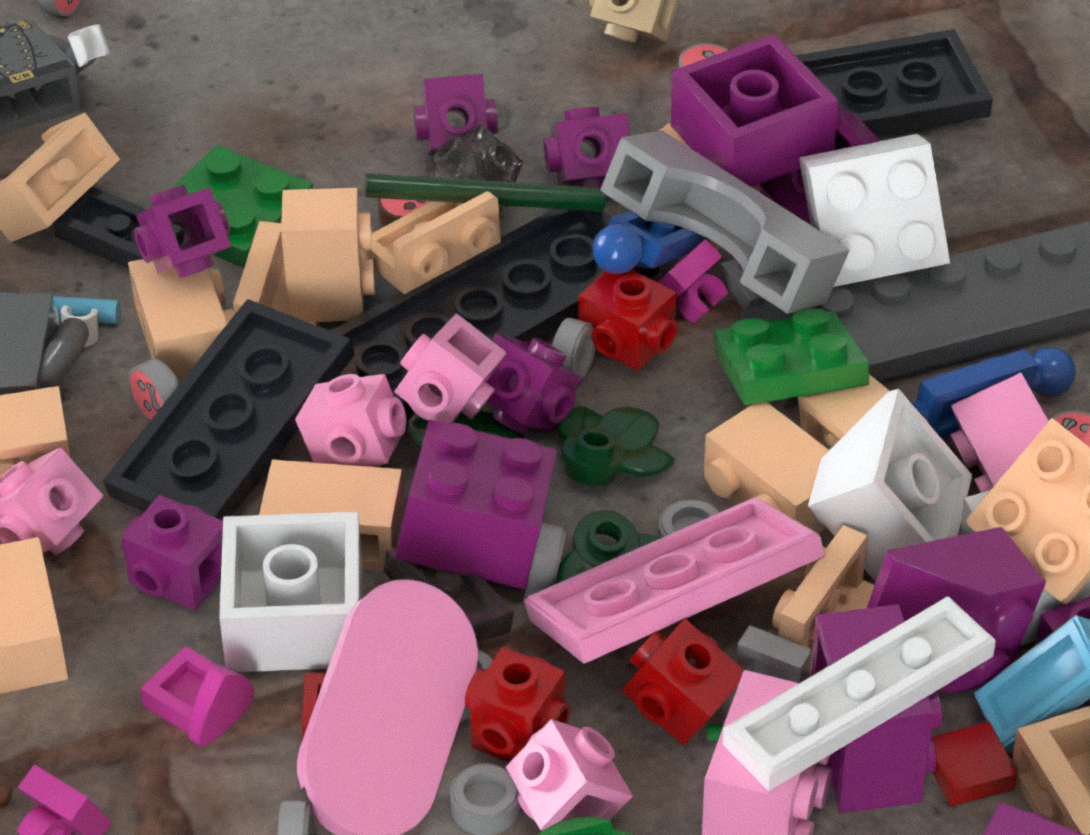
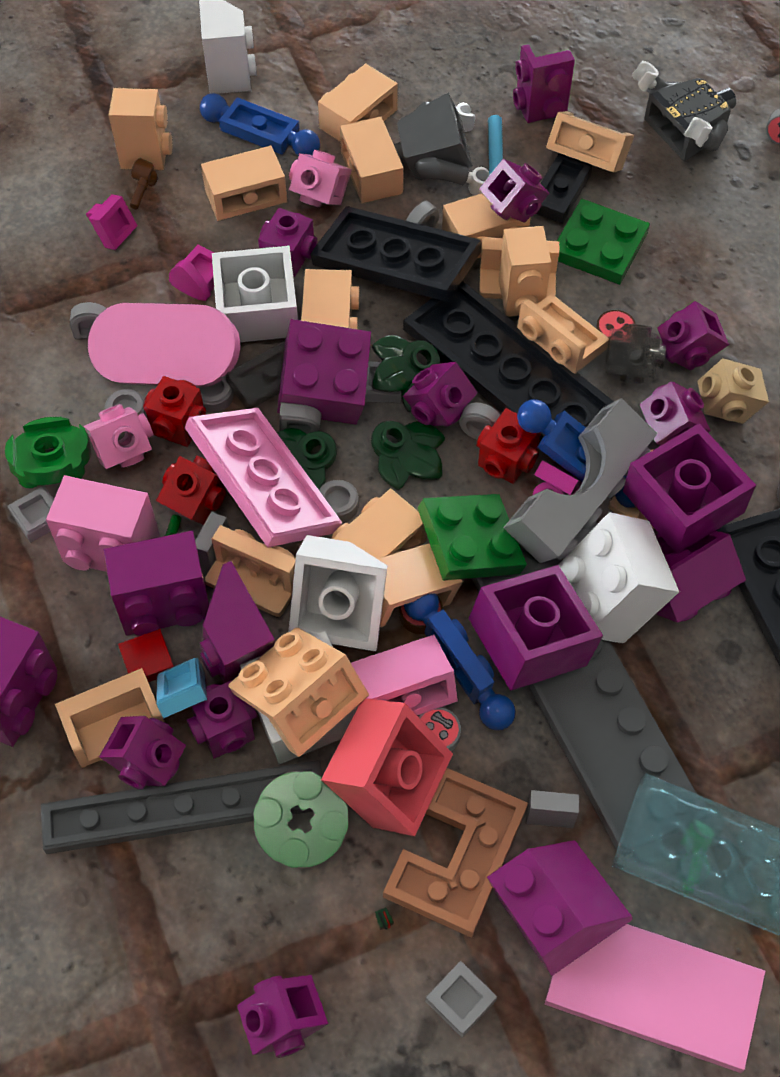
camera: 85 degrees right, 15 degrees up
bright pink brick [295,374,406,467] -> none
dark green bar [364,173,606,212] -> none
bright pink brick [394,313,507,424] -> none
white tile [722,596,996,792] -> none
none -> magenta brick [468,565,603,691]
none -> tan brick [697,358,769,424]

